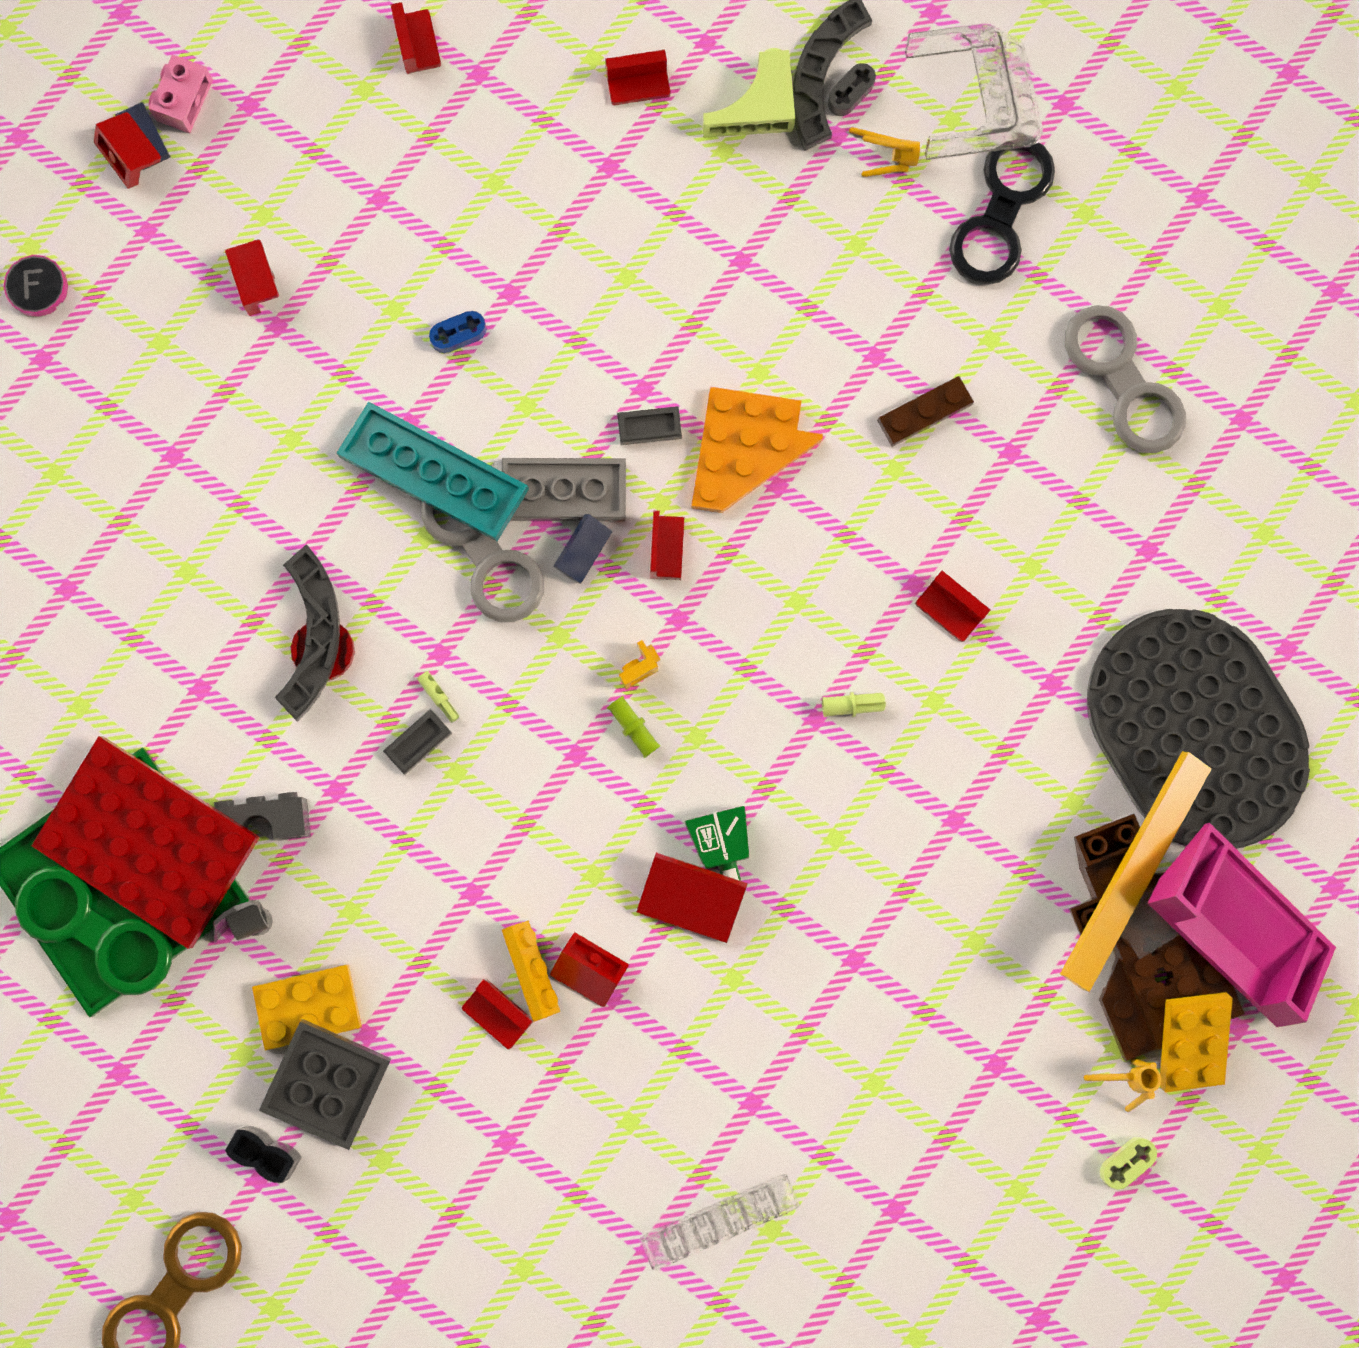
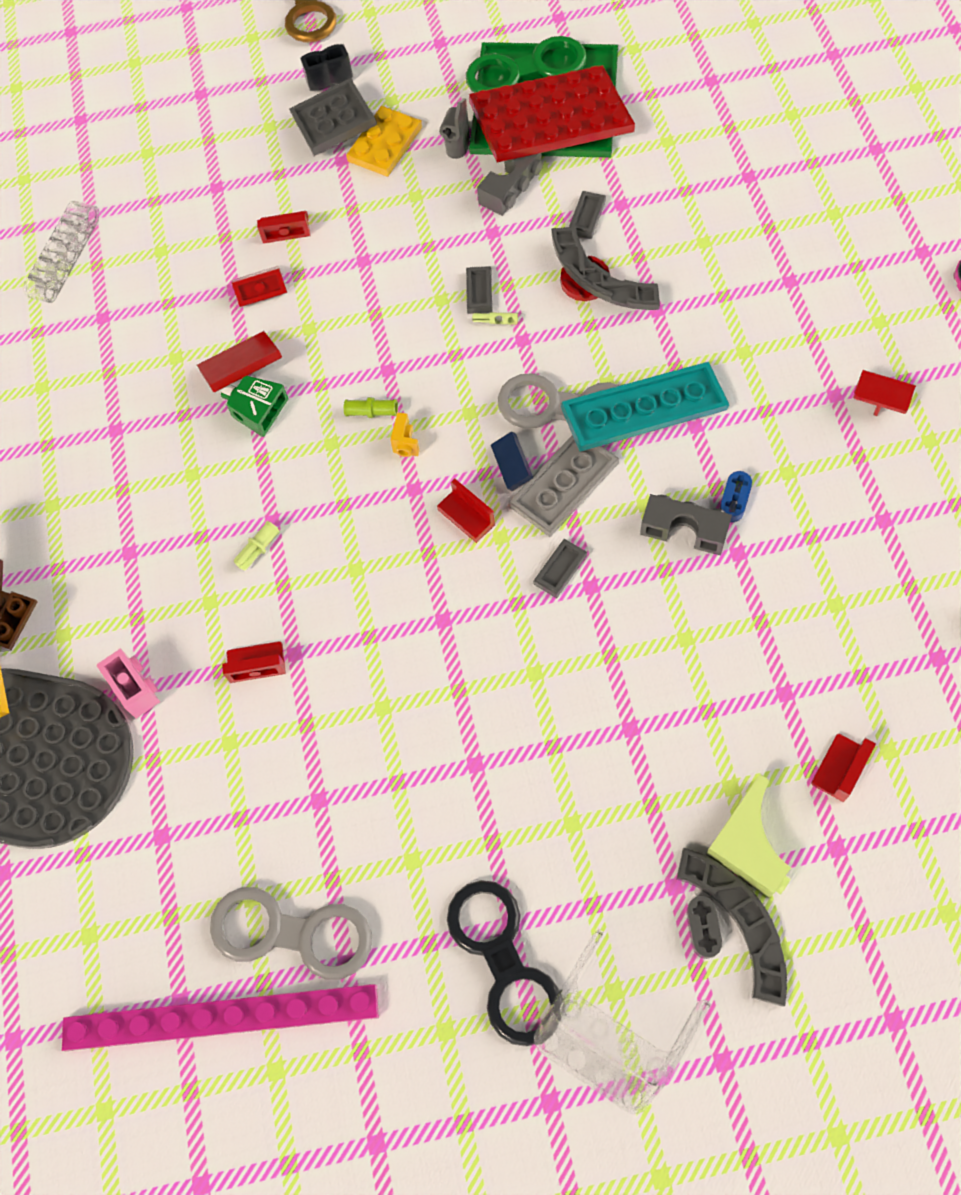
camera: 145 degrees right, 15 degrees down
yellow plate [501,920,561,1022] -> none
light orange wing [691,387,823,513] -> none
yellow plant [849,127,920,177] -> none
reddish brown plate [877,376,974,447] -> none
none -> dark pink plate [62,984,379,1051]
none -> bright pink brick [96,648,160,719]
none -> dark grey tile [569,191,606,239]
none -> dark grey arch [640,494,732,556]

